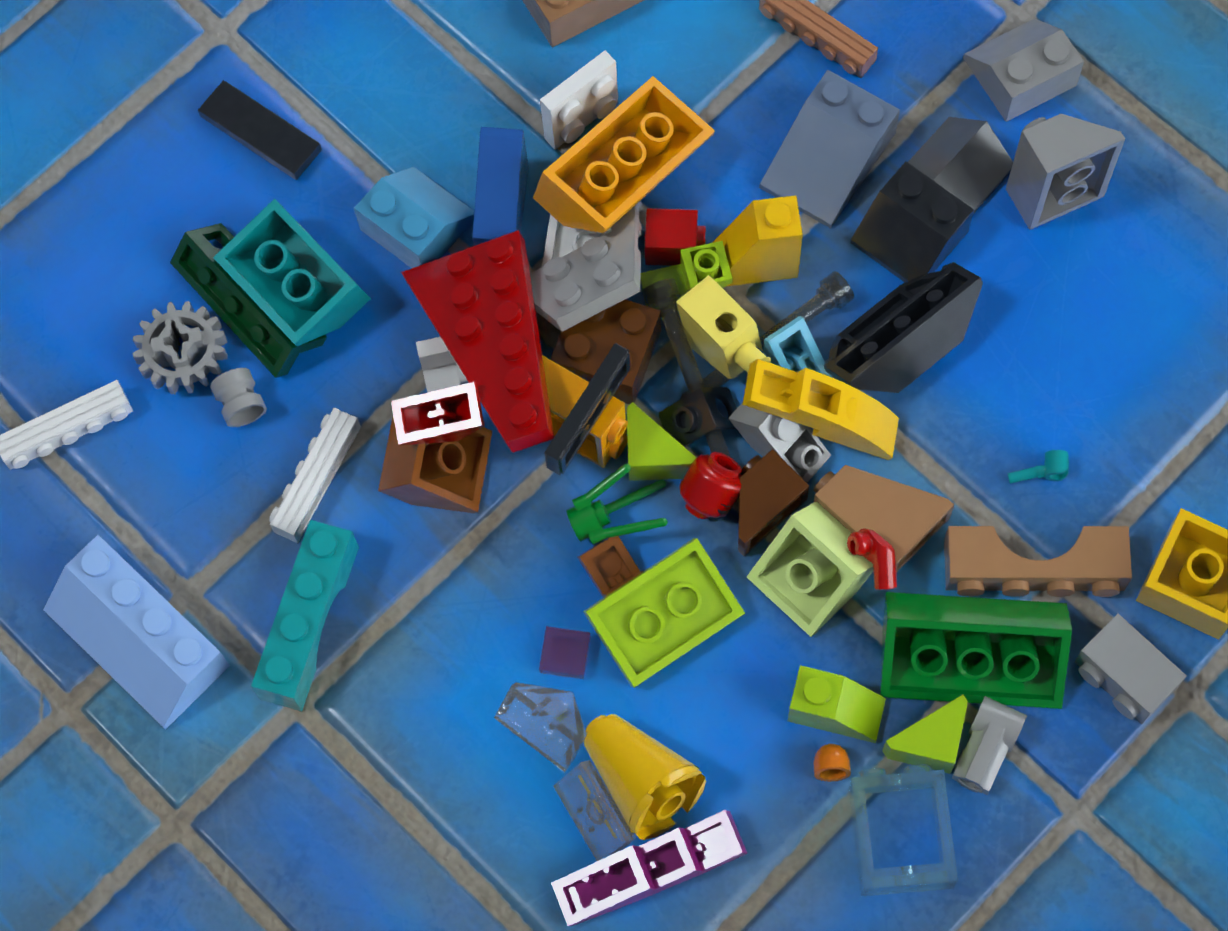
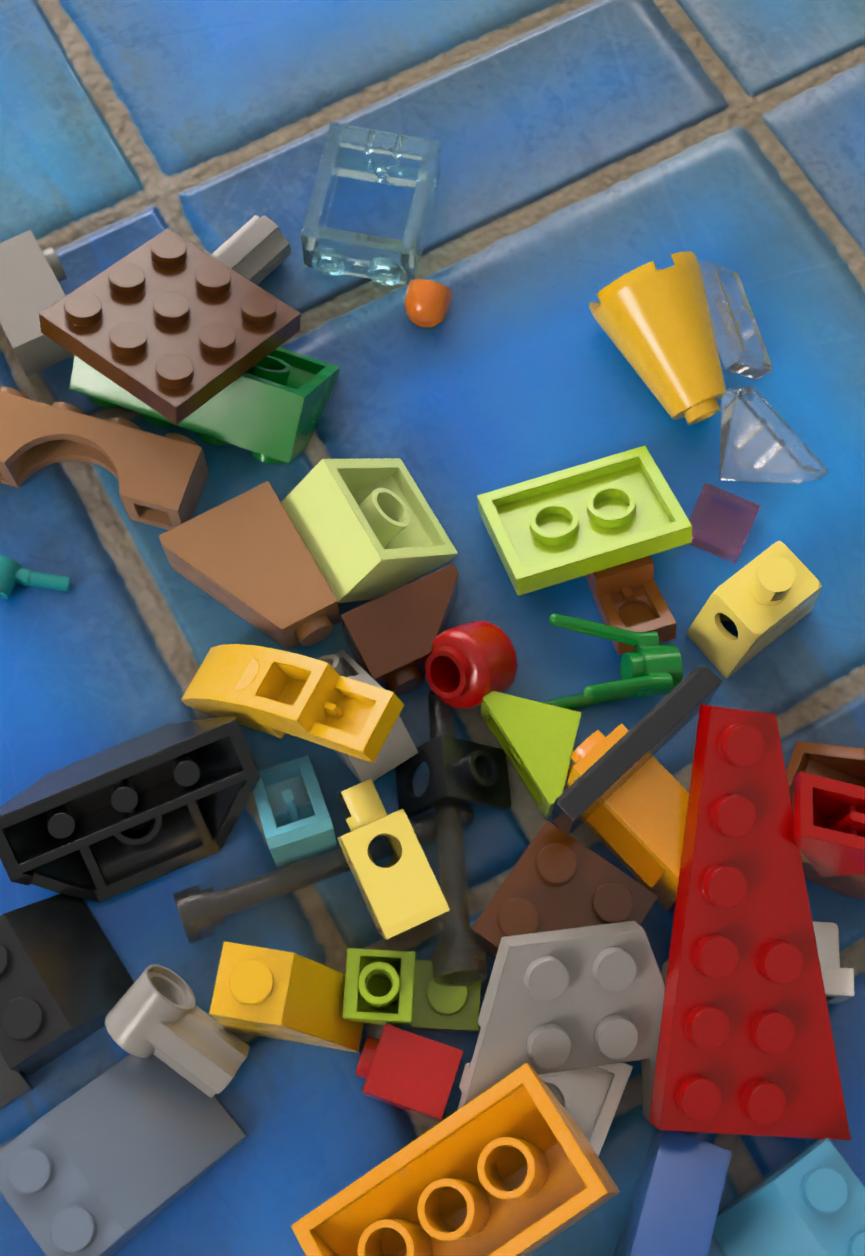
camera: 170 degrees left, 0 degrees up
slope [551,810,748,927] -> none
lime slope [787,665,886,743] -> none
red arm [847,528,897,590] -> none
lime slope [882,695,968,774] -> none
none -> plate [39,228,301,425]
none -> light grey piece [105,965,250,1098]
none -> light yellow torso [686,541,822,679]

